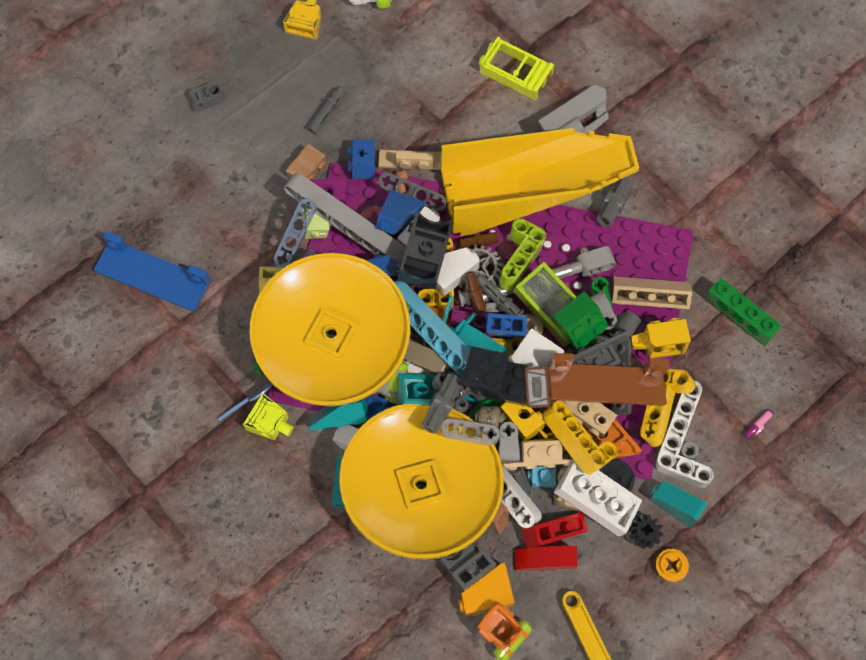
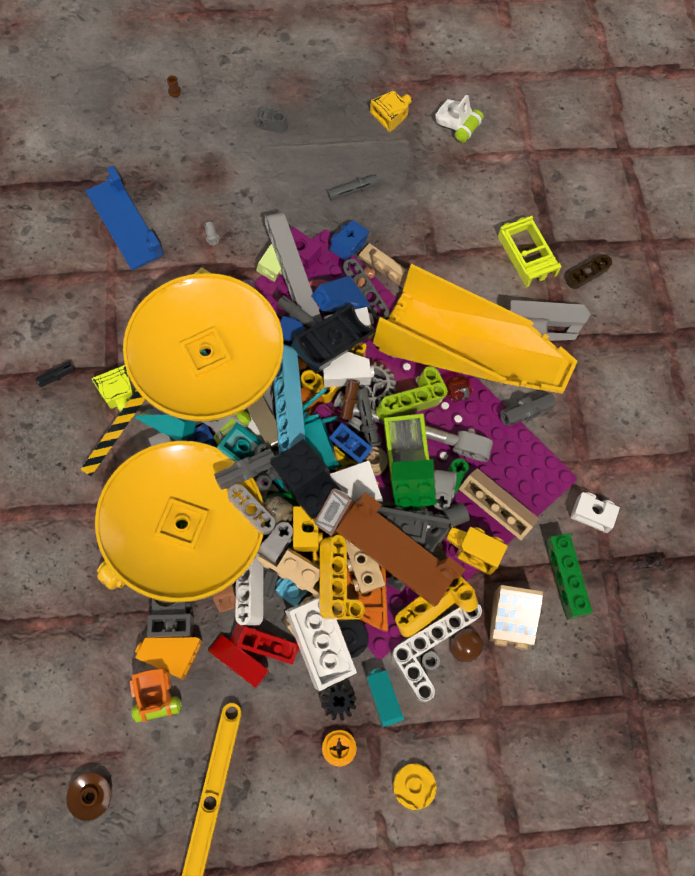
camera: 30 degrees right, 0 degrees up
medium blue piece [218,382,273,421] -> none
sand blue beam [274,198,316,268] -> none
medium nougat brick [286,144,327,179] -> none
reddish brown pin [460,231,499,249] -> none
piece [744,410,773,439] -> none
none -> black axle [35,361,75,387]
none -> sticker [81,389,145,476]
none -> yellow head [97,561,125,590]
none -> reddish brown pin [167,75,181,98]
none -> light grey pin [203,221,220,245]
none -> dark grey pin [277,295,319,329]
none -> yellow tile [393,764,437,810]
none -> clear red head [446,376,472,403]
none -> reddish brown hair [450,628,483,662]
none -> slope [489,585,543,650]
none -> dark brown beam [566,254,612,289]
none -> white brick [570,492,620,533]

